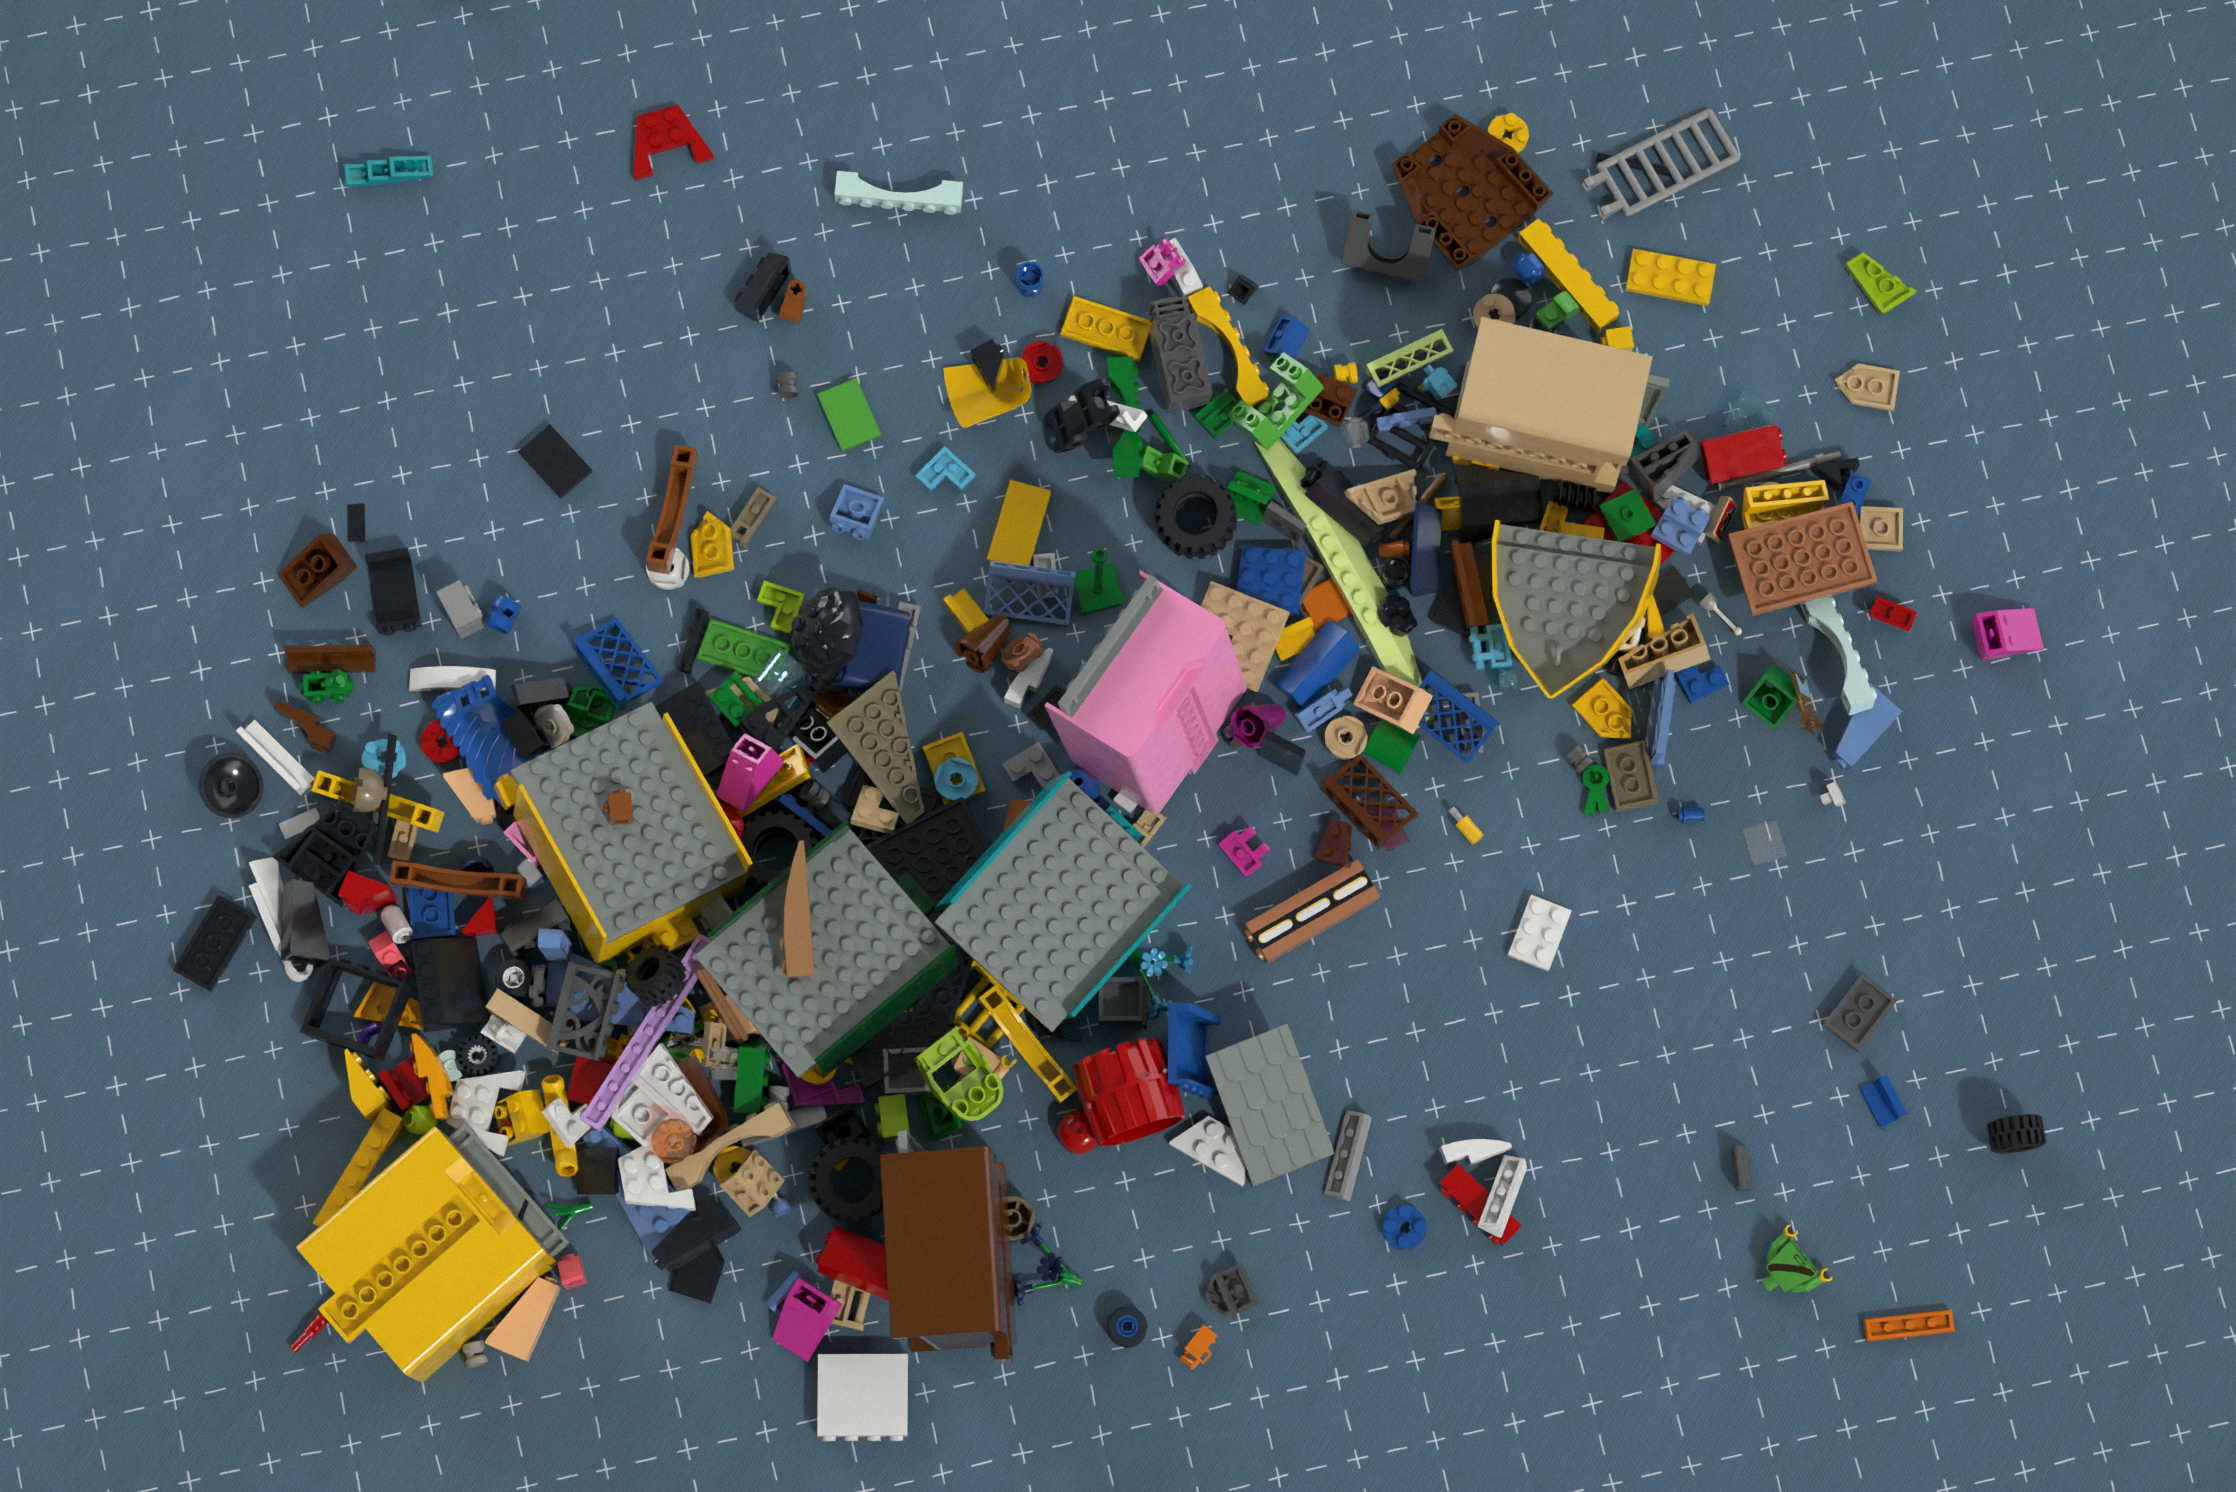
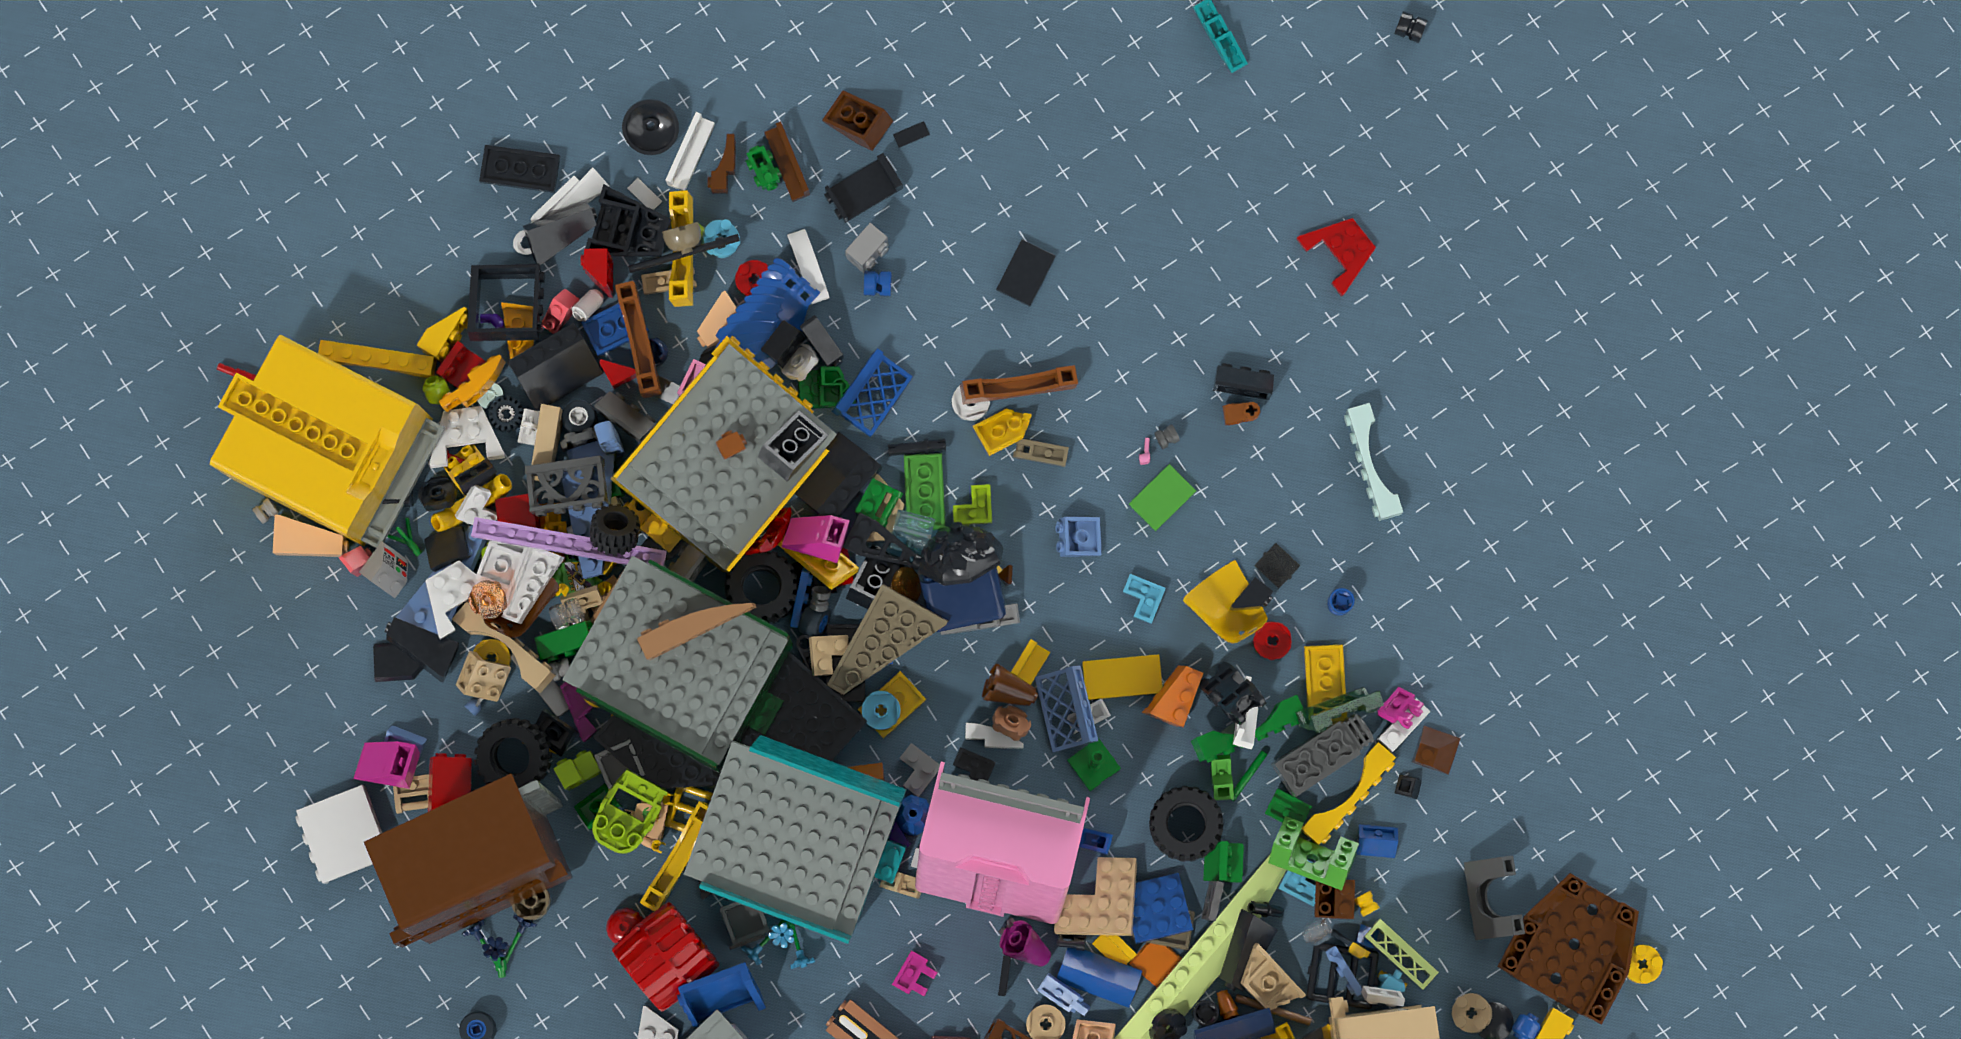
camera: 75 degrees right, 5 degrees up
none -> light grey slope [359,542,408,598]
none -> black plate [418,476,458,511]
none -> black panel [454,458,497,496]
none -> black slope [758,411,828,482]
none -> black piece [1057,934,1086,951]
none -> bright pink hand [1139,438,1150,465]
none -> orange wedge [1142,665,1203,727]
none -> clear smoke piece [1254,543,1300,589]
none -> clear green piece [1295,687,1384,733]
none -> white plate [1361,986,1405,1007]
none -> reddish brown slope [1412,726,1461,775]

